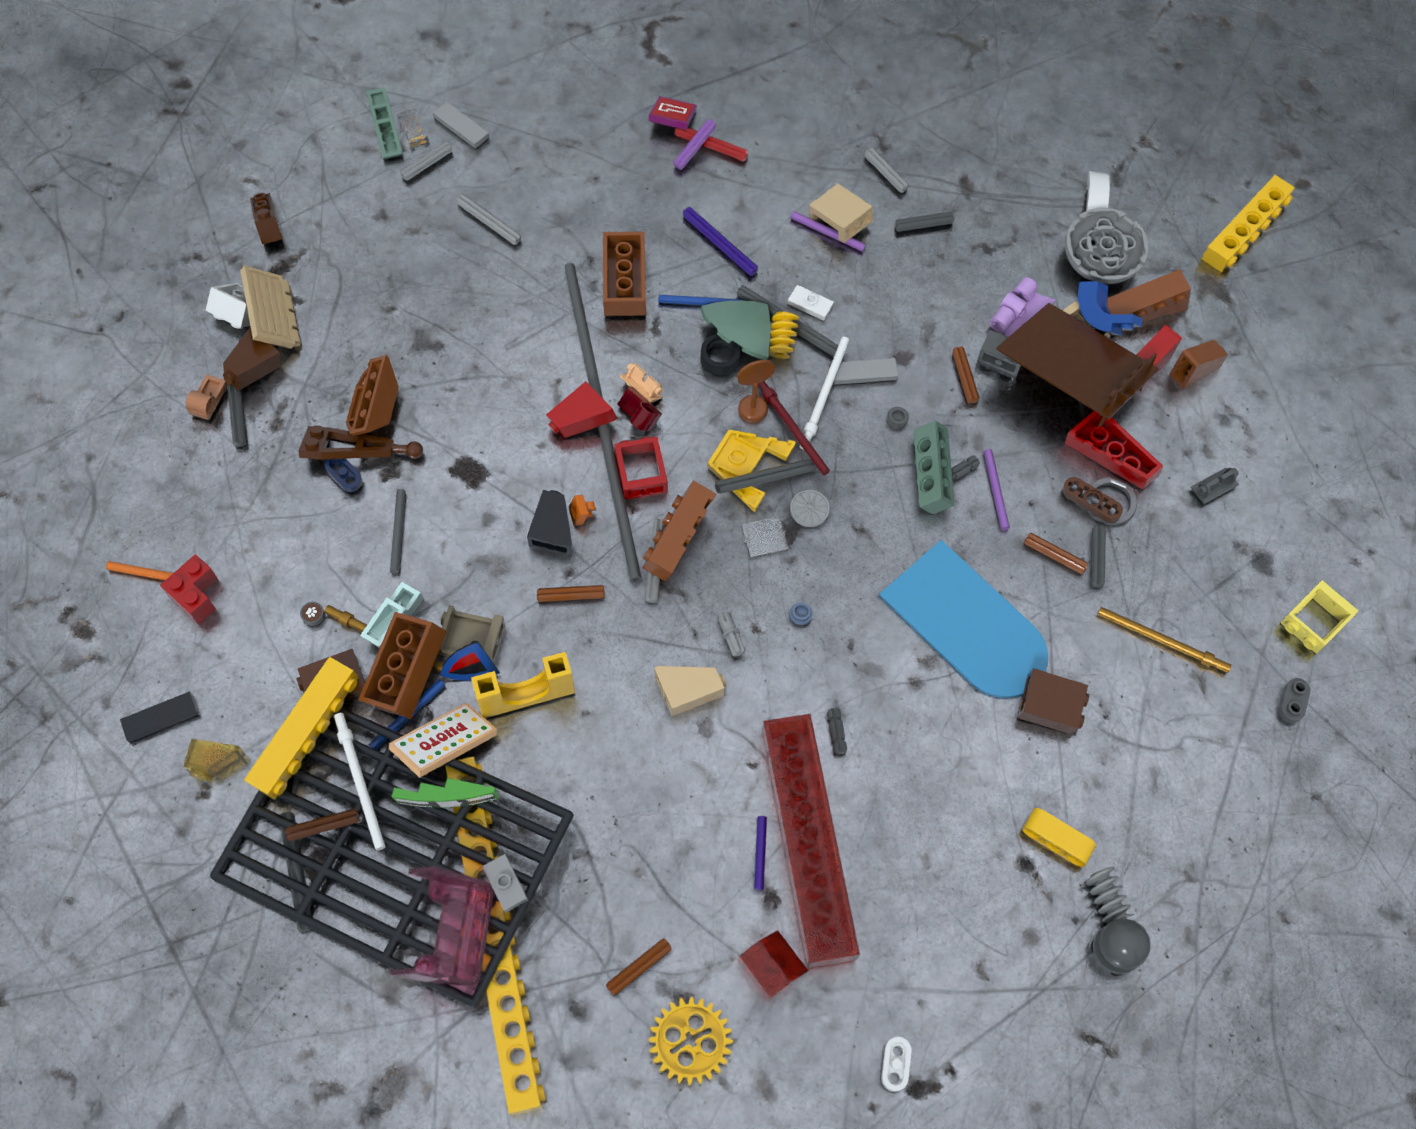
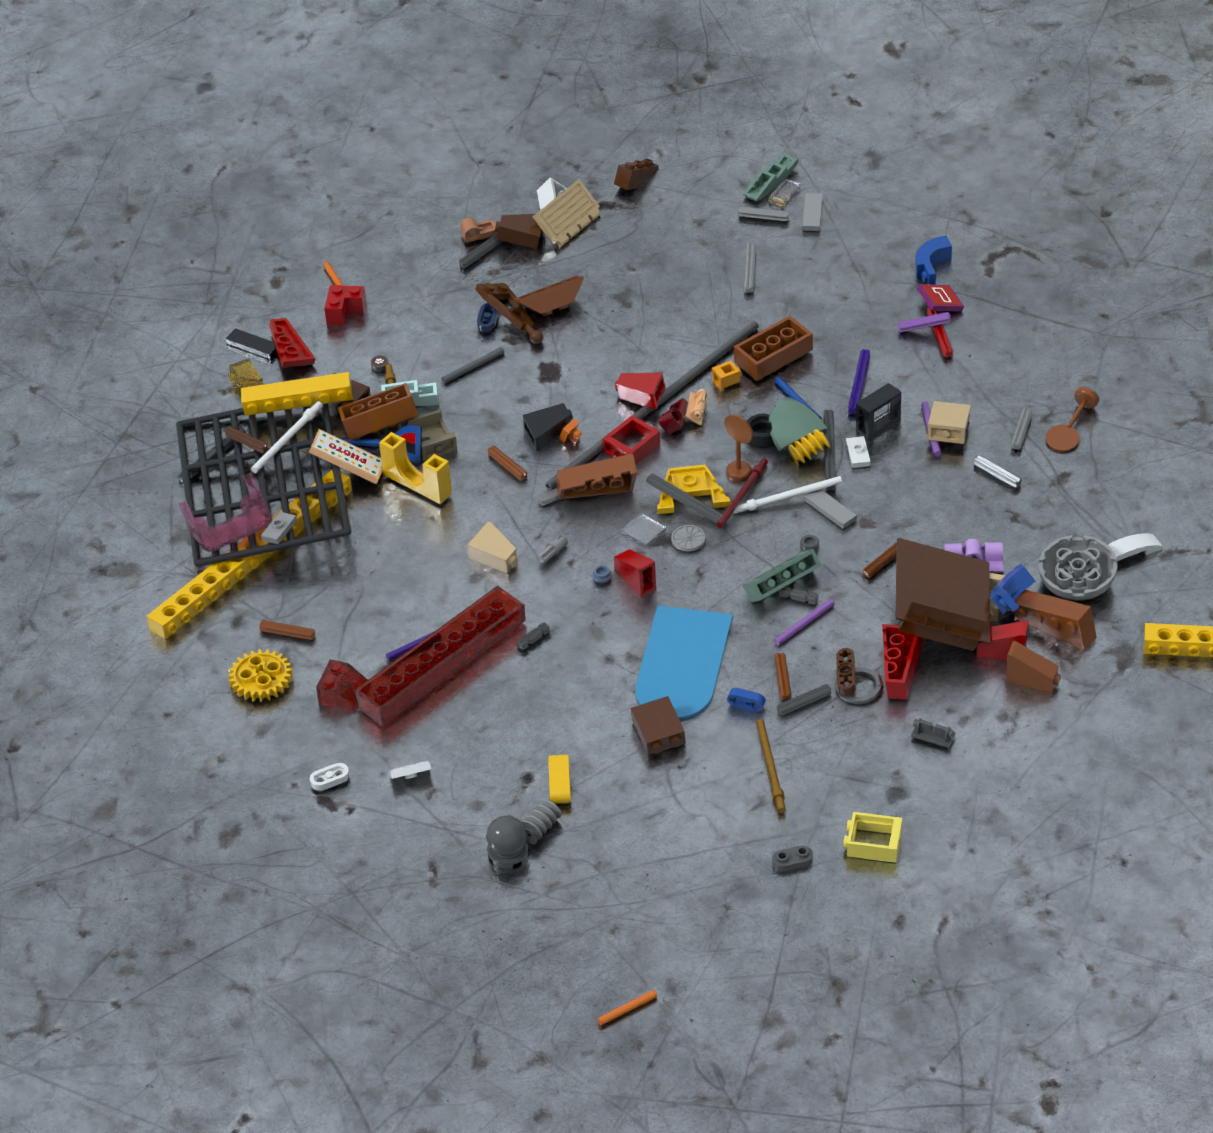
camera: 60 degrees right, 20 degrees down
bright green slope [392,778,500,807] -> none
none -> red wing [269,318,316,368]
none -> white plate [388,761,431,779]
none -> orange bar [597,990,657,1026]
none -> red slope [614,549,656,597]
none -> light orange brick [712,360,742,392]
none -> blue beam [727,688,766,712]
none -> black window [856,383,901,440]
none -> blue arch [915,235,952,285]
none -> dark orange piece [1046,387,1100,452]

